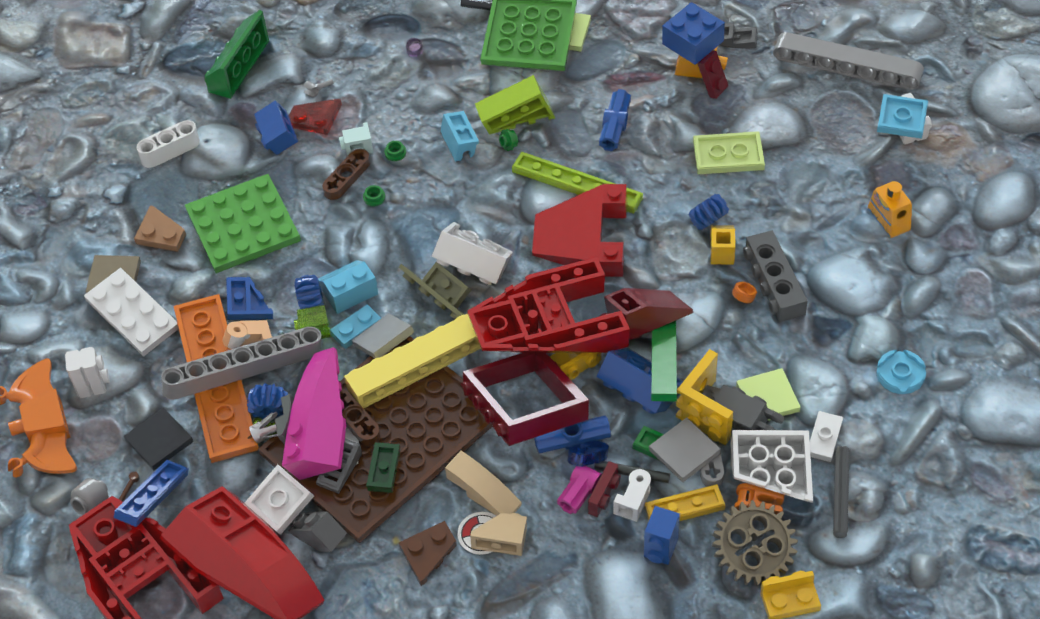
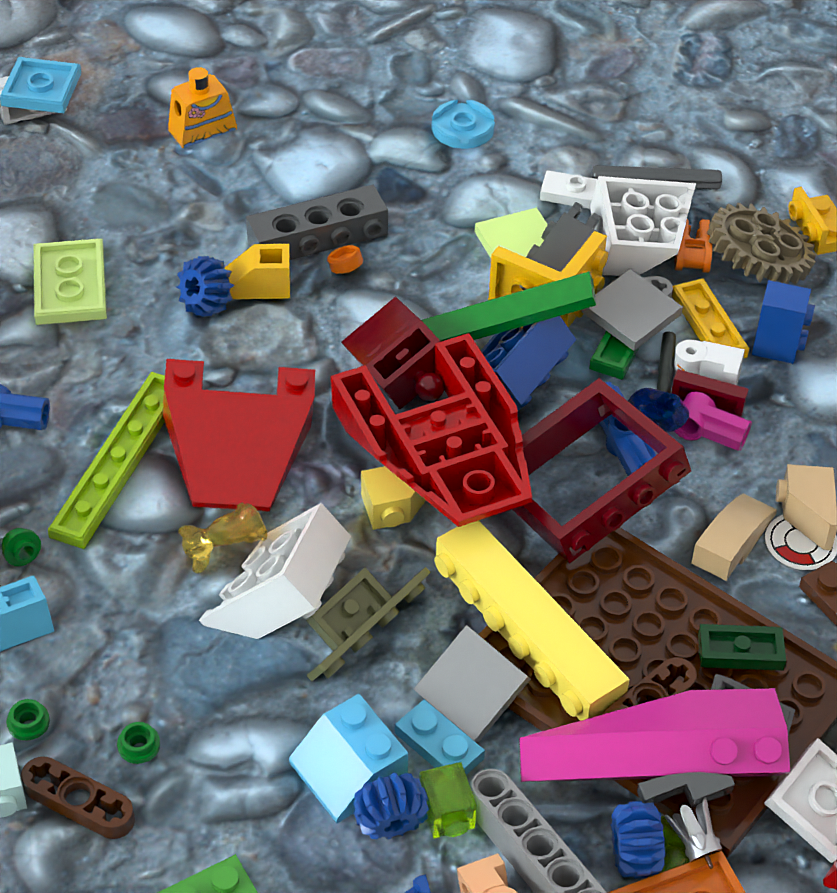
camera: 100 degrees left, 5 degrees down
none -> clear yellow animal [178,502,268,574]

